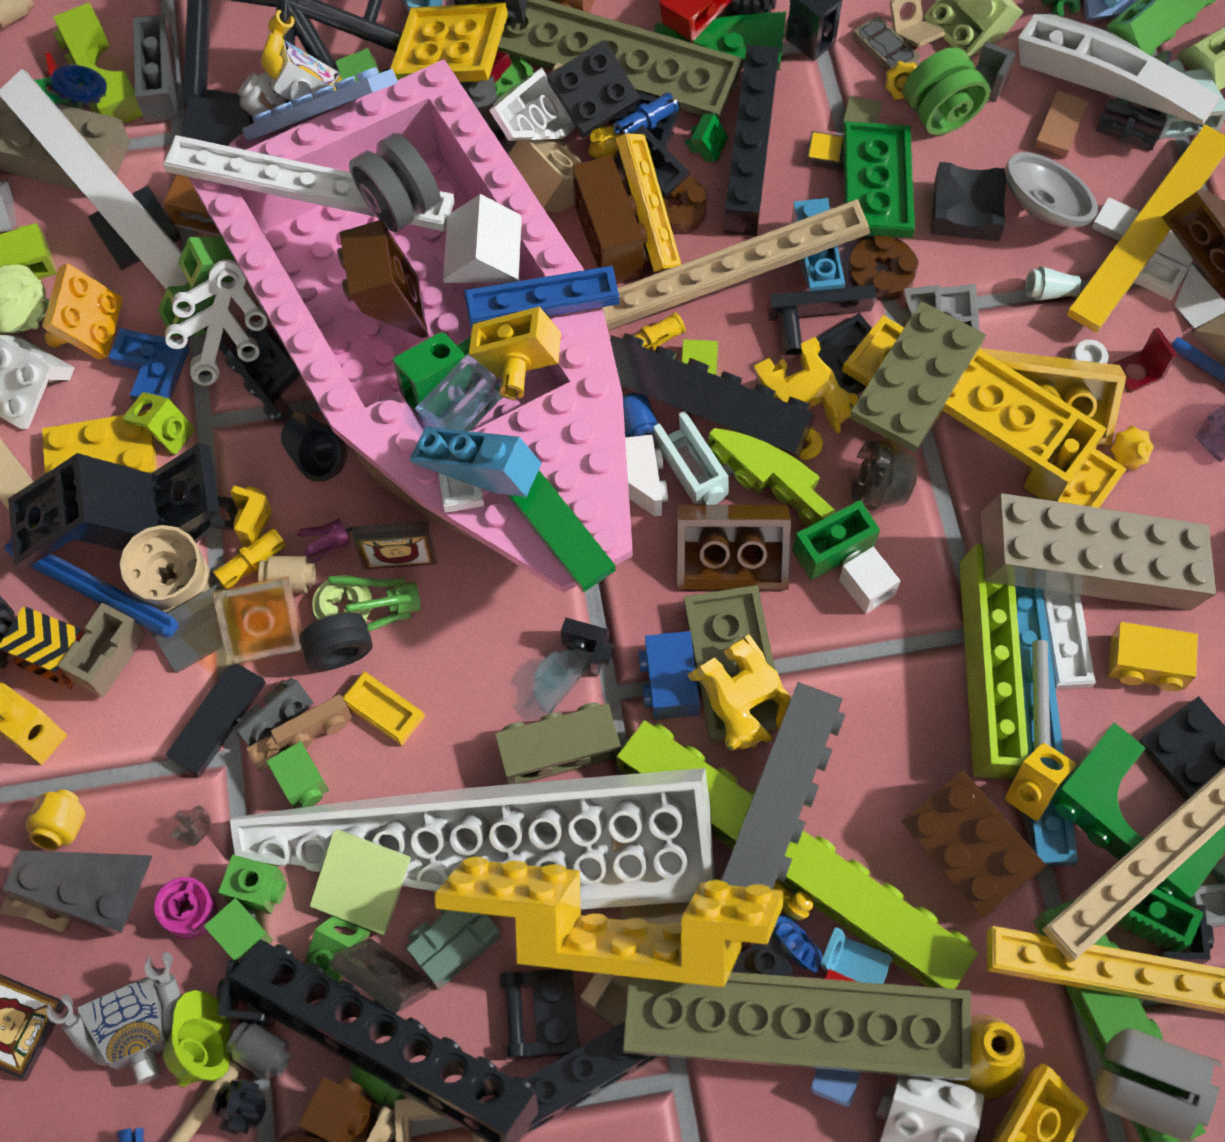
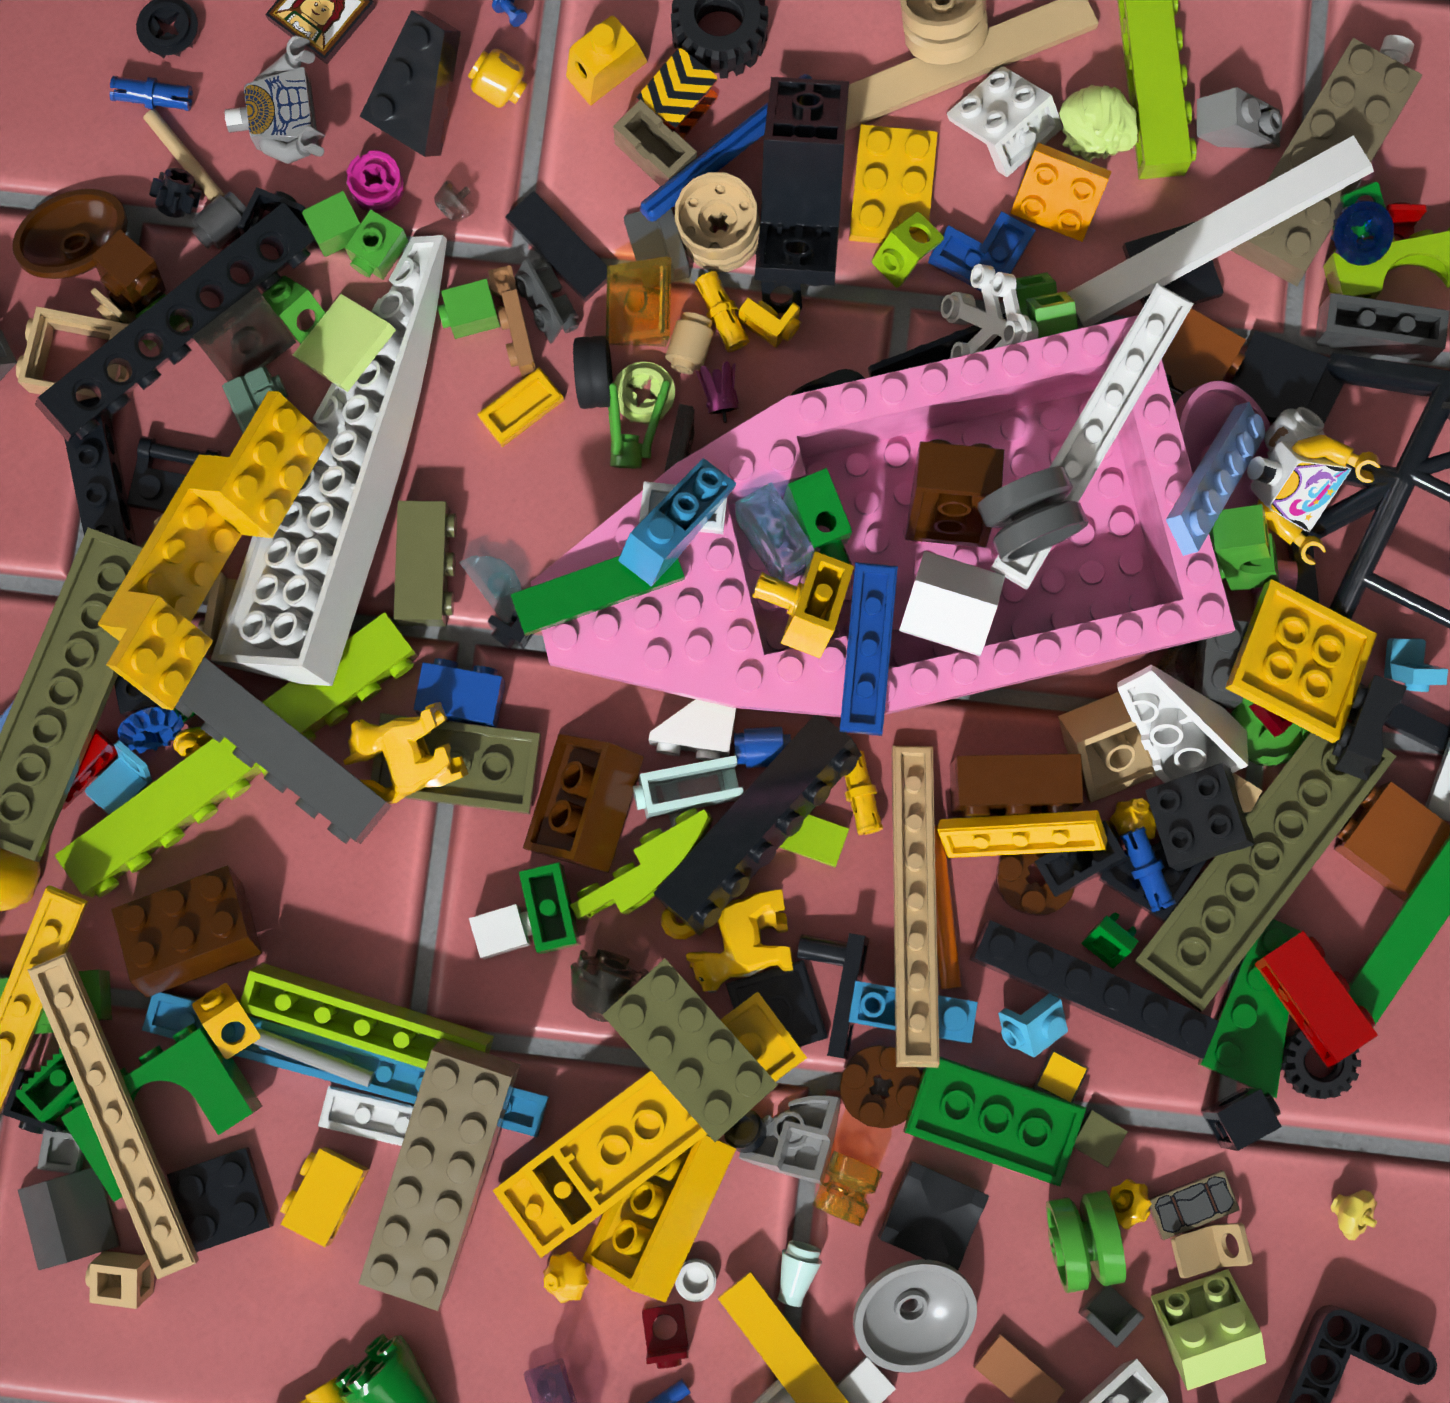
camera: 105 degrees right, 15 degrees up
lime piece [163,990,231,1087] -> none
none -> clear yellow wheel [812,1151,884,1226]
none -> medium azure bracket [998,994,1068,1057]

